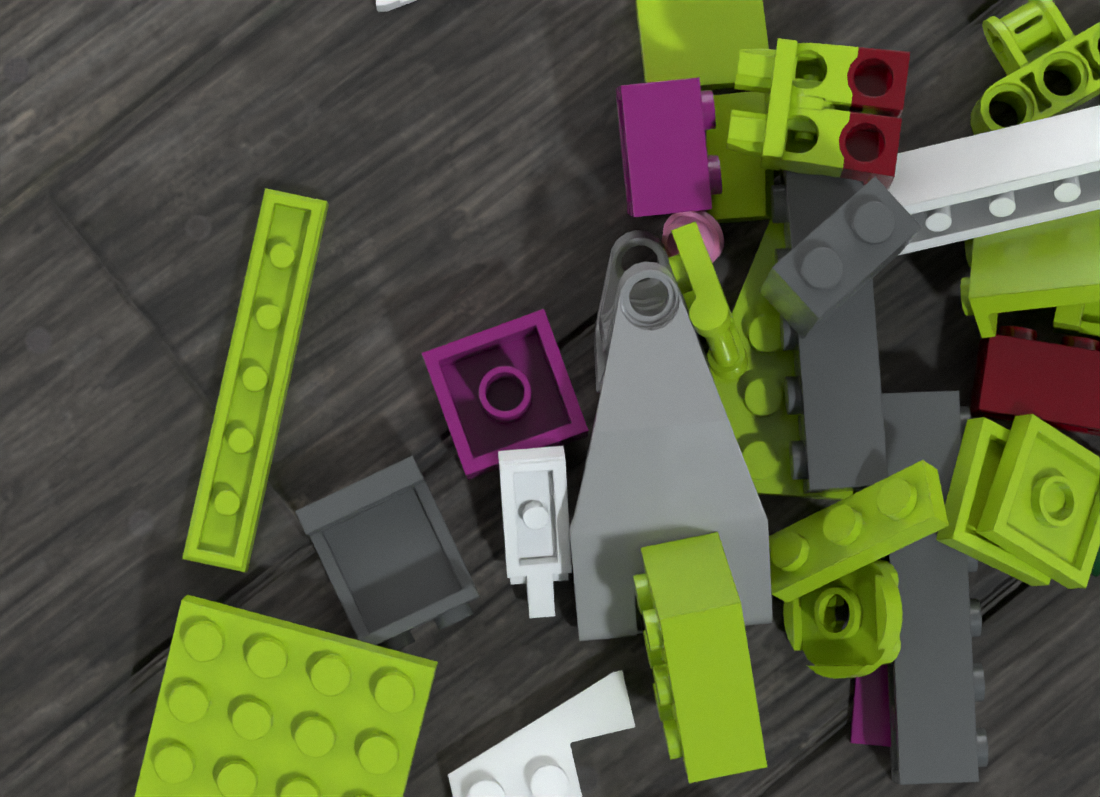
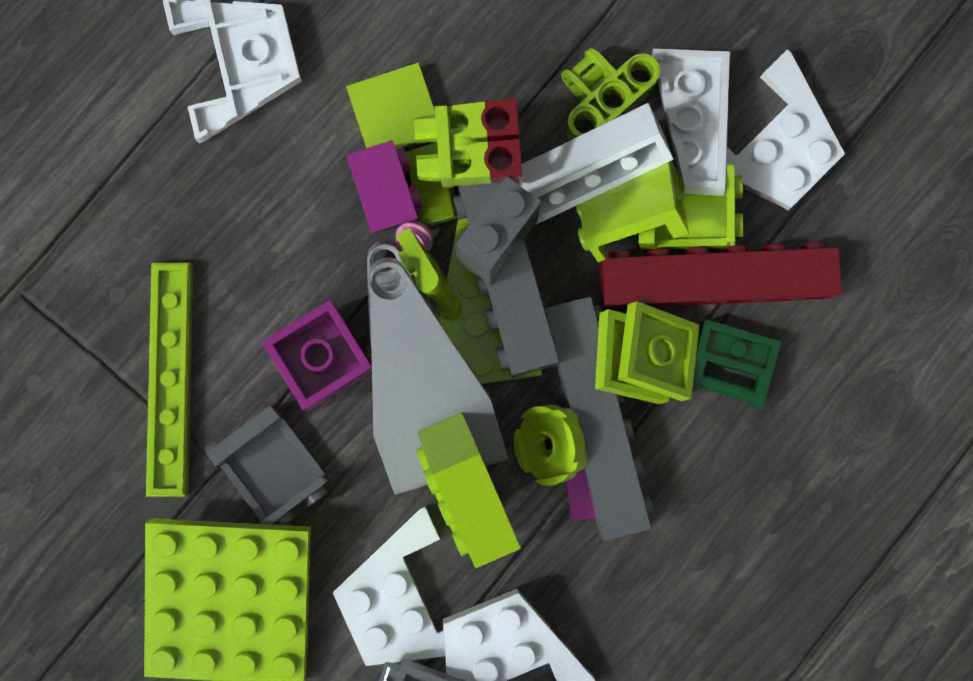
camera: 15 degrees left, 0 degrees up
white hinge [498,446,572,618] -> none
lime plate [769,460,949,603] -> none

